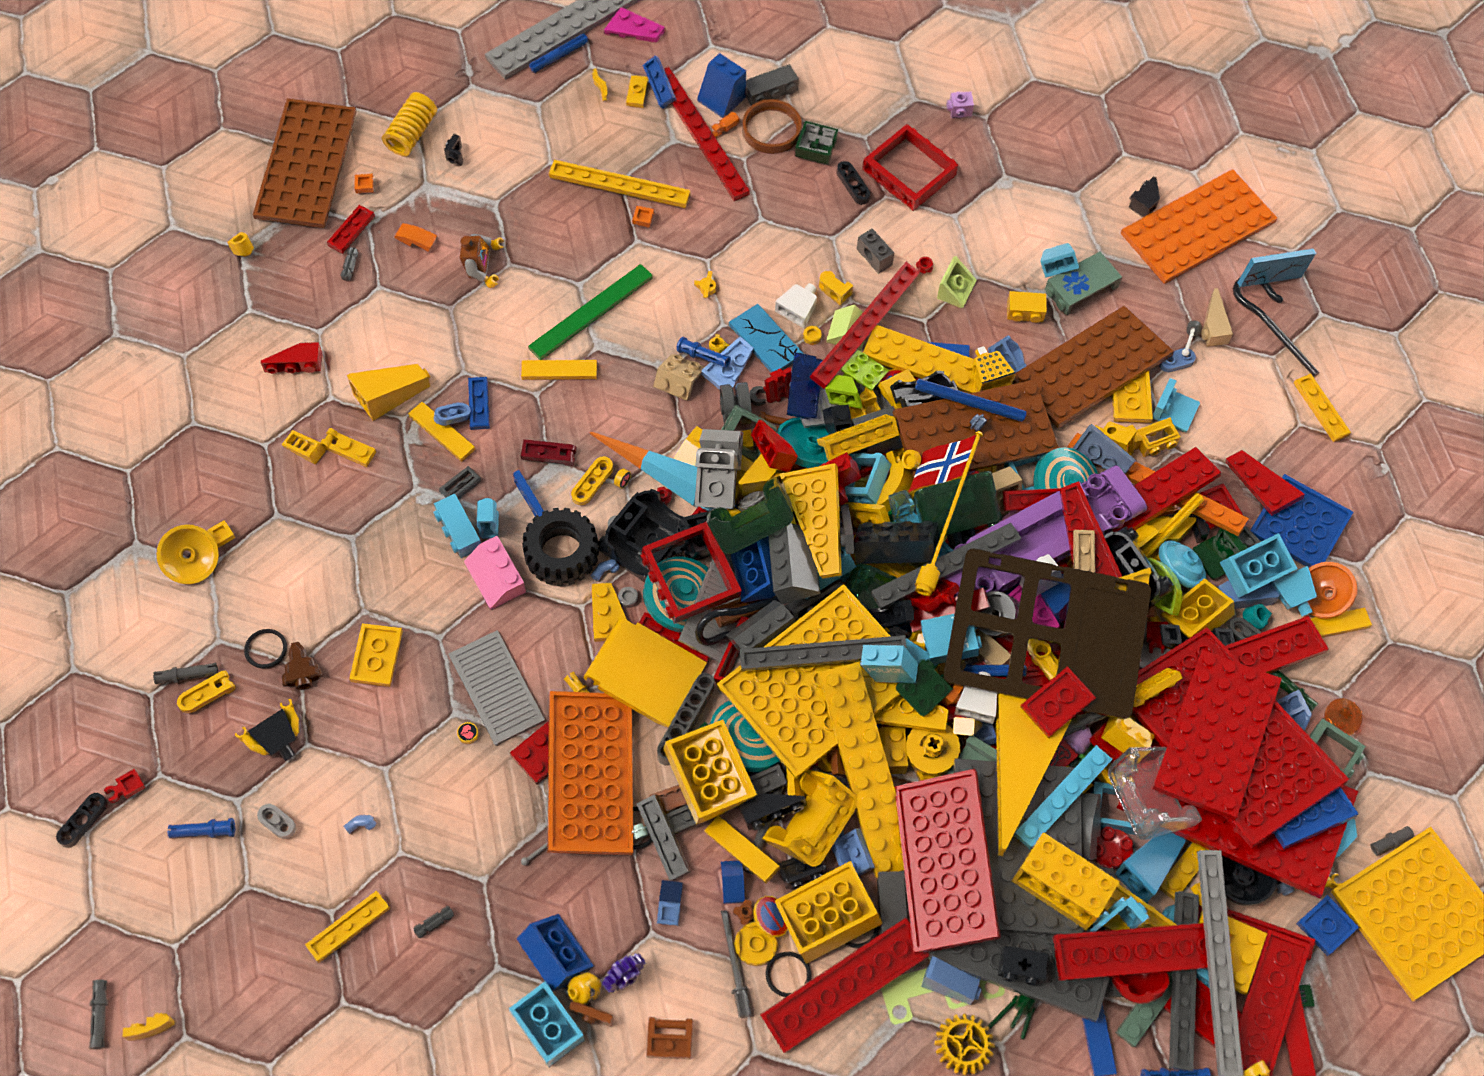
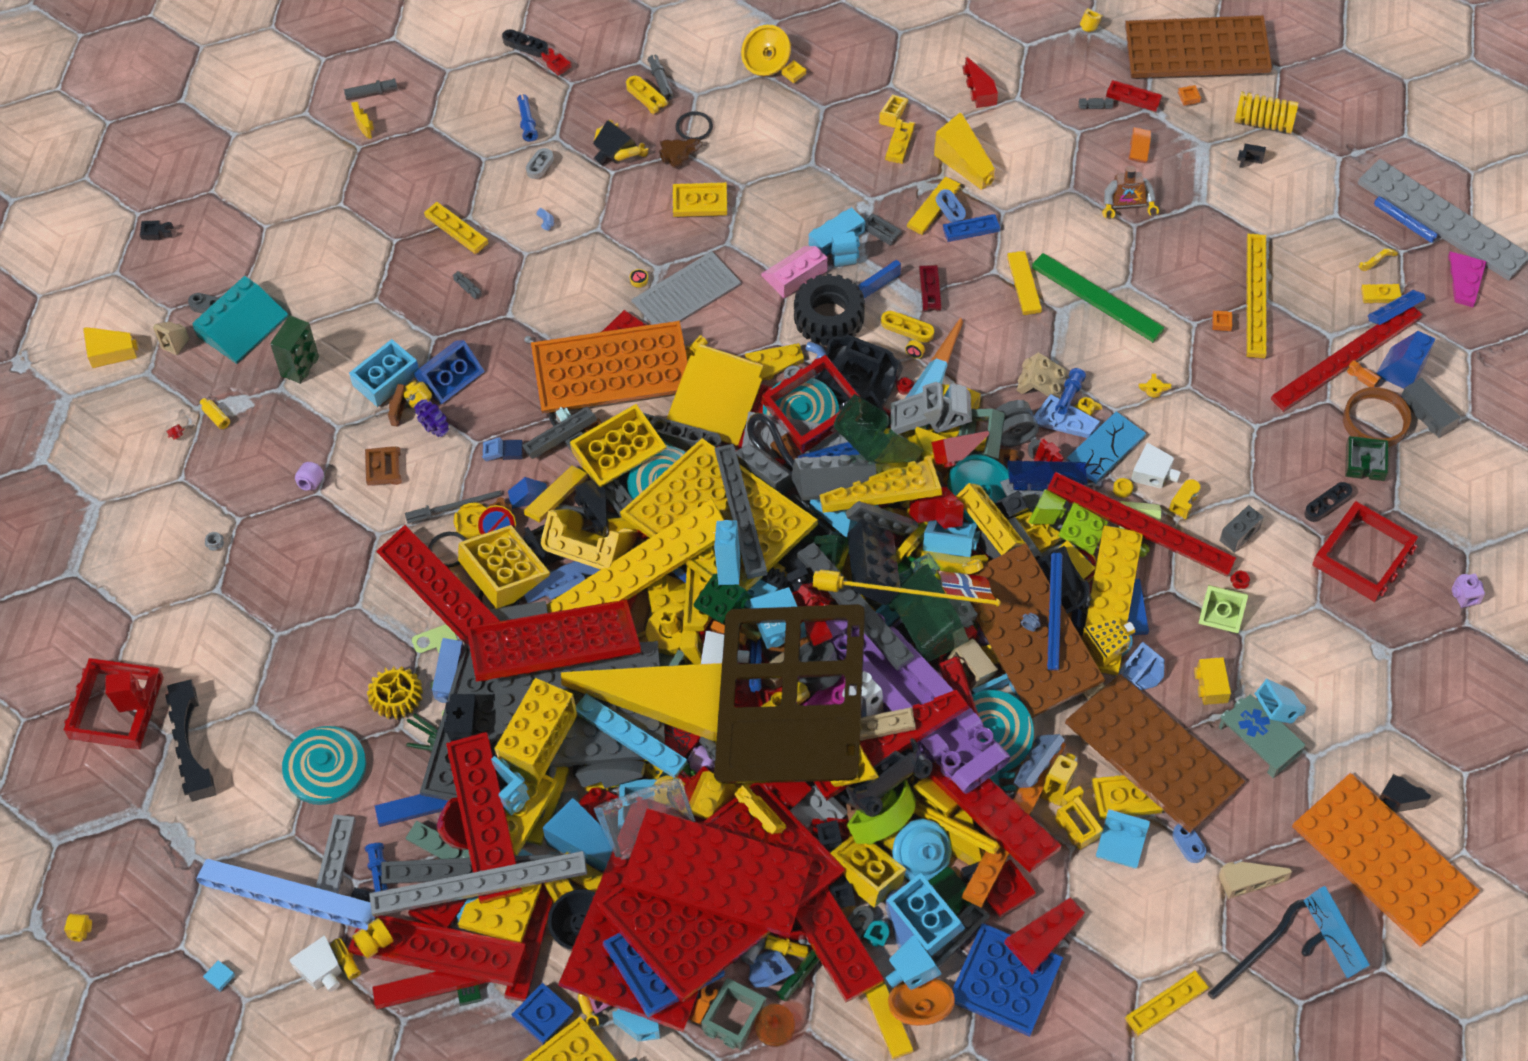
camera: 85 degrees right, 5 degrees down
red tile [1020,666,1096,738] -> none
hinge [1182,320,1202,356] -> none

